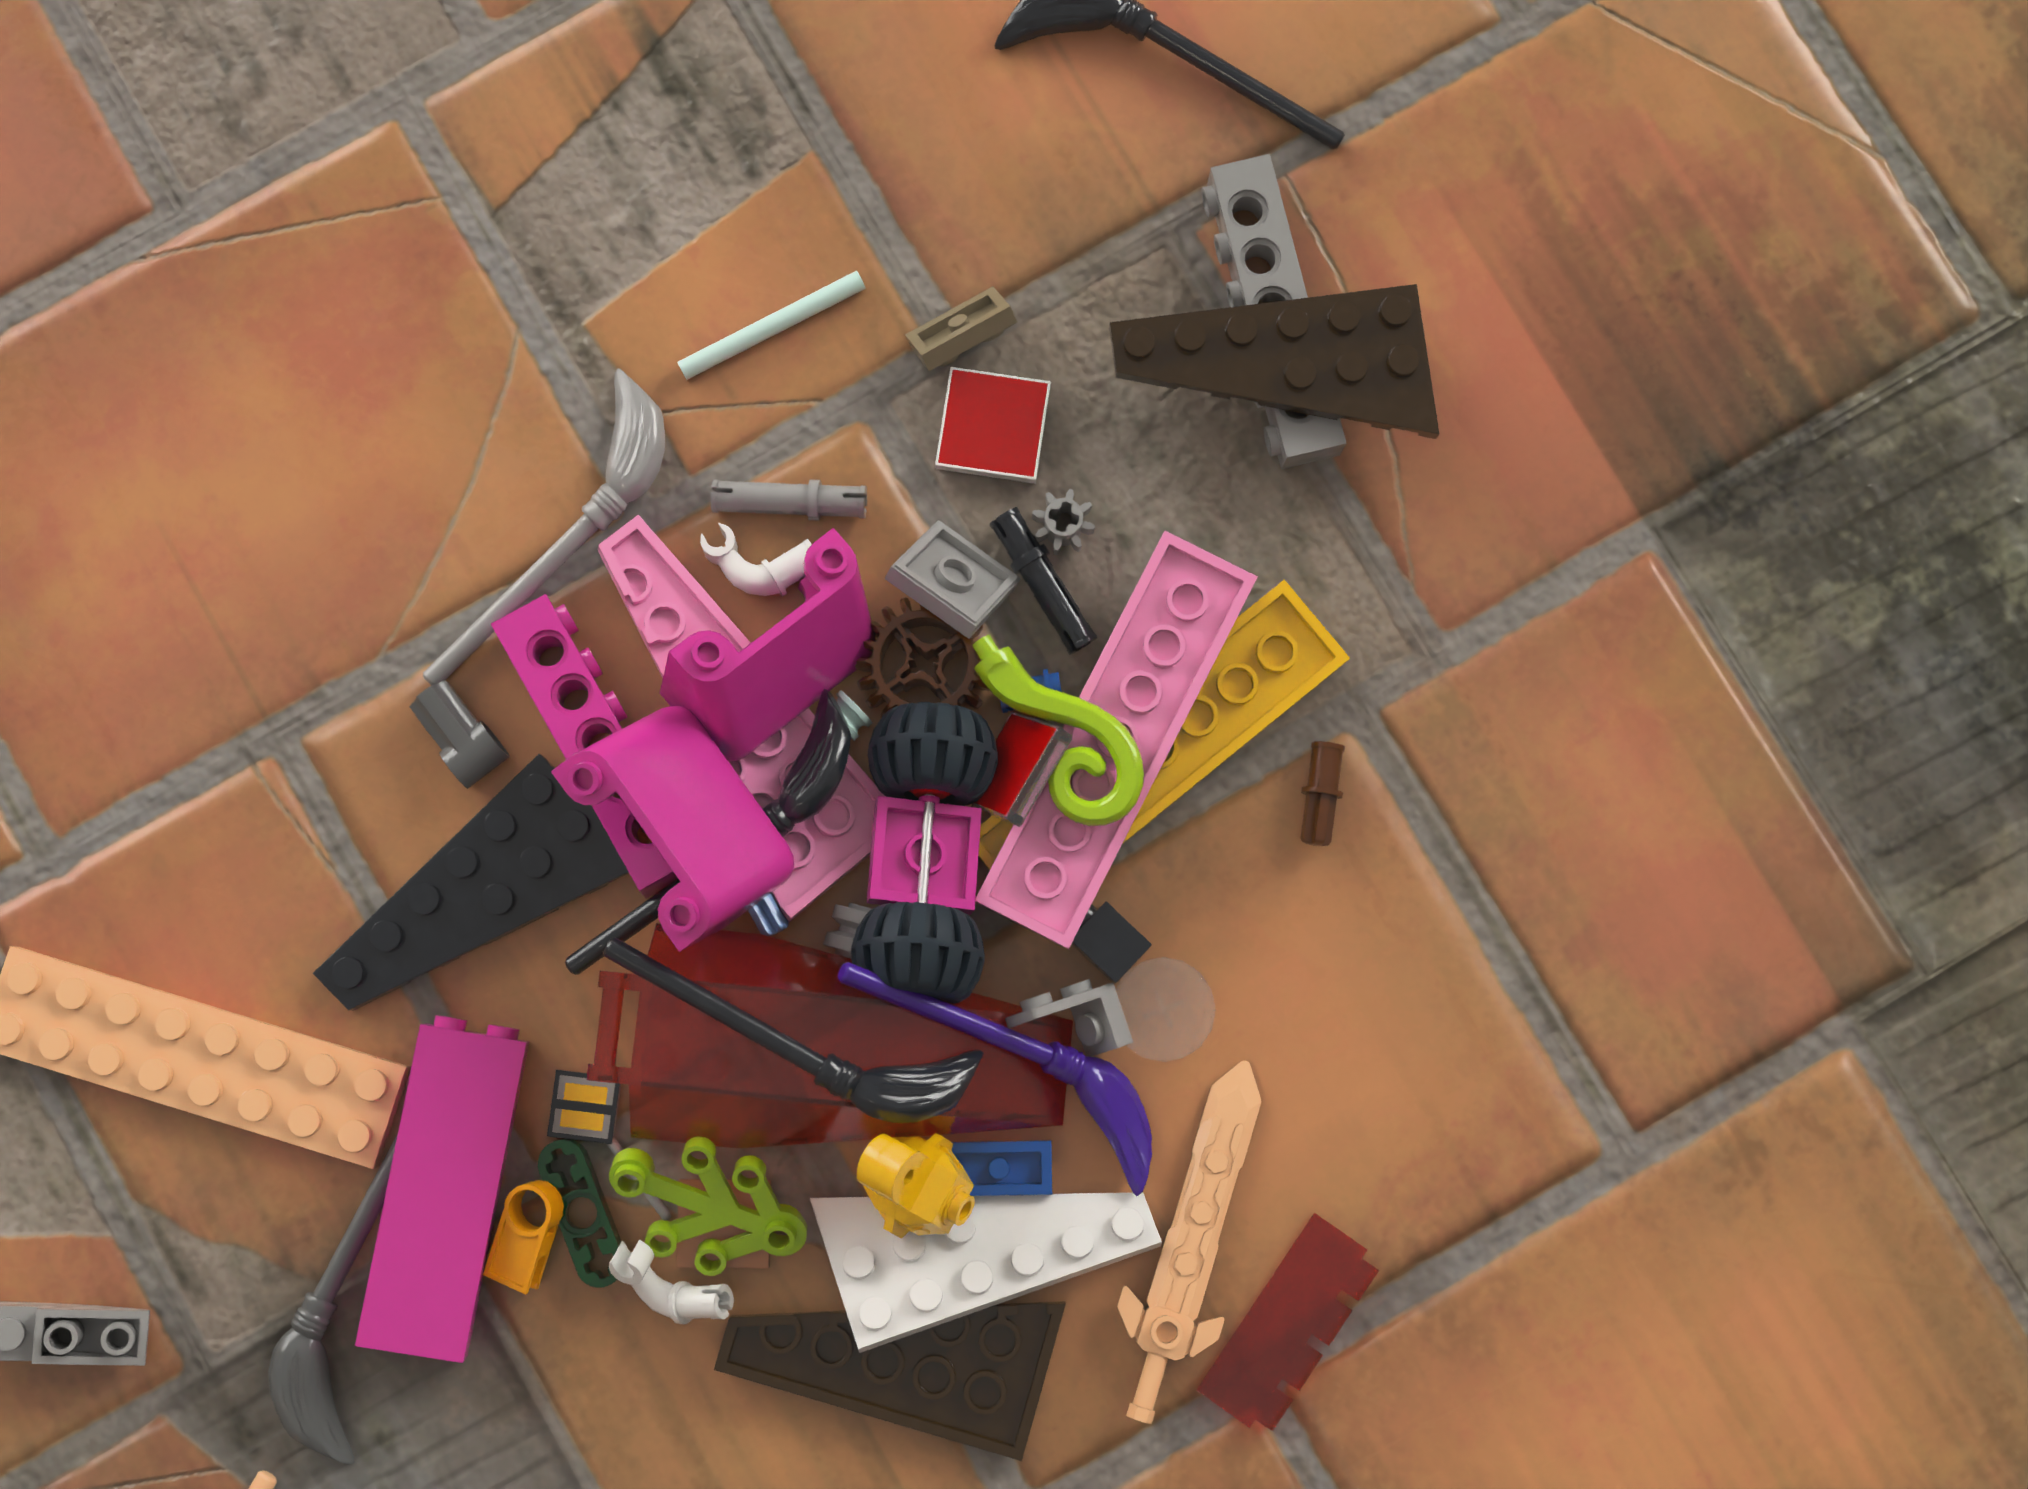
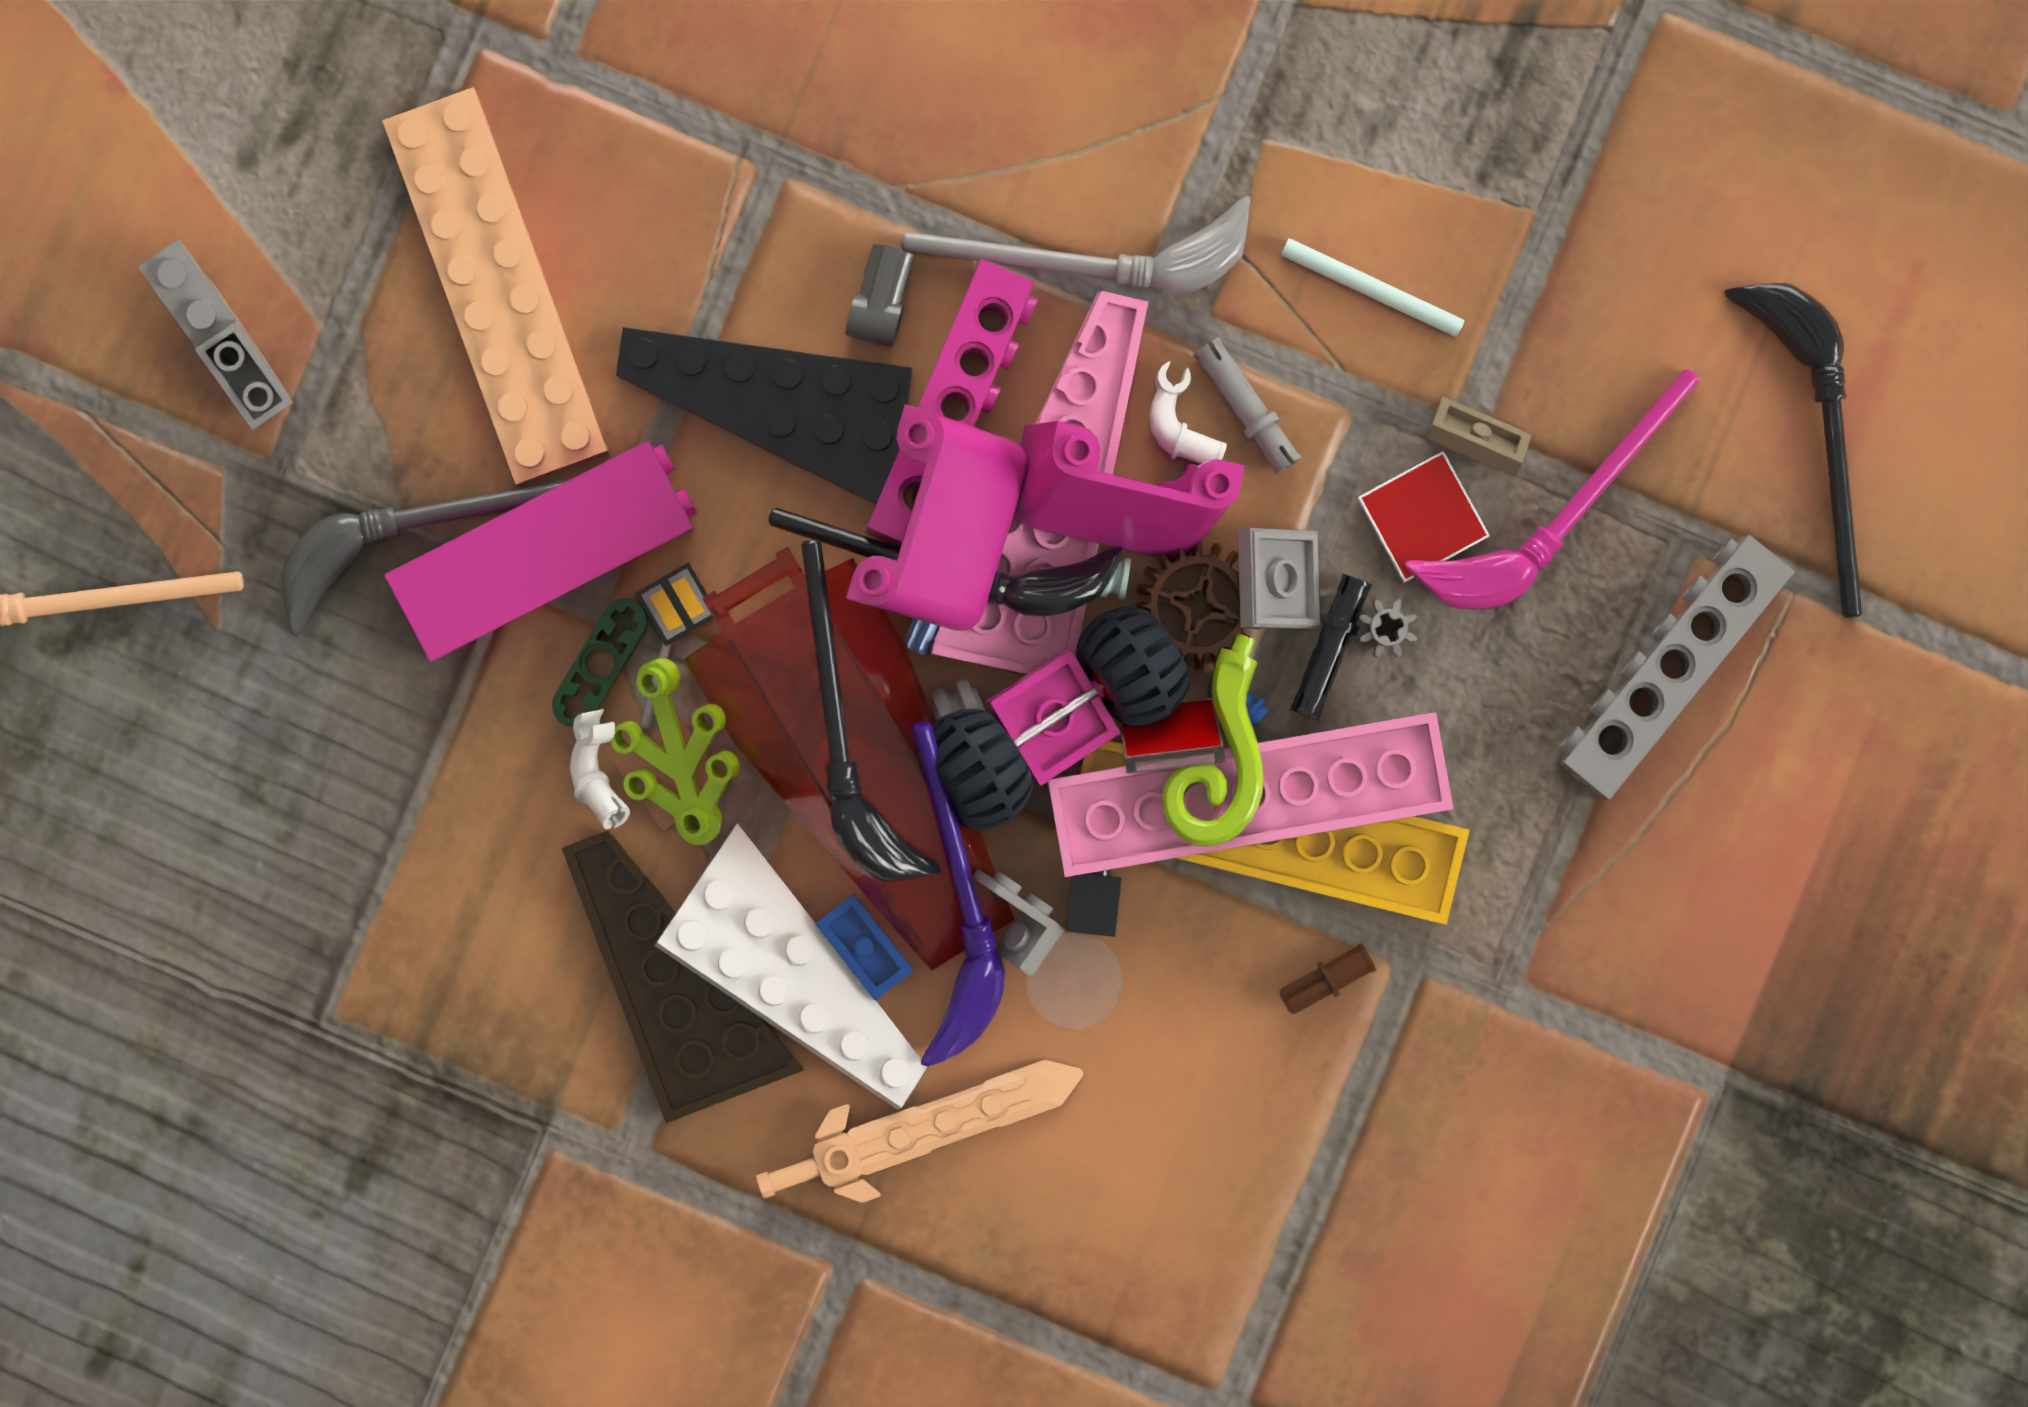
camera: 50 degrees right, 5 degrees up
light orange piece [483,1180,564,1295] -> none
yellow piece [857,1133,975,1239] -> none
dark brown wing [1109,284,1439,439] -> none
clear red windscreen [1196,1213,1379,1431] -> none
none -> dark pink piece [1405,369,1699,610]

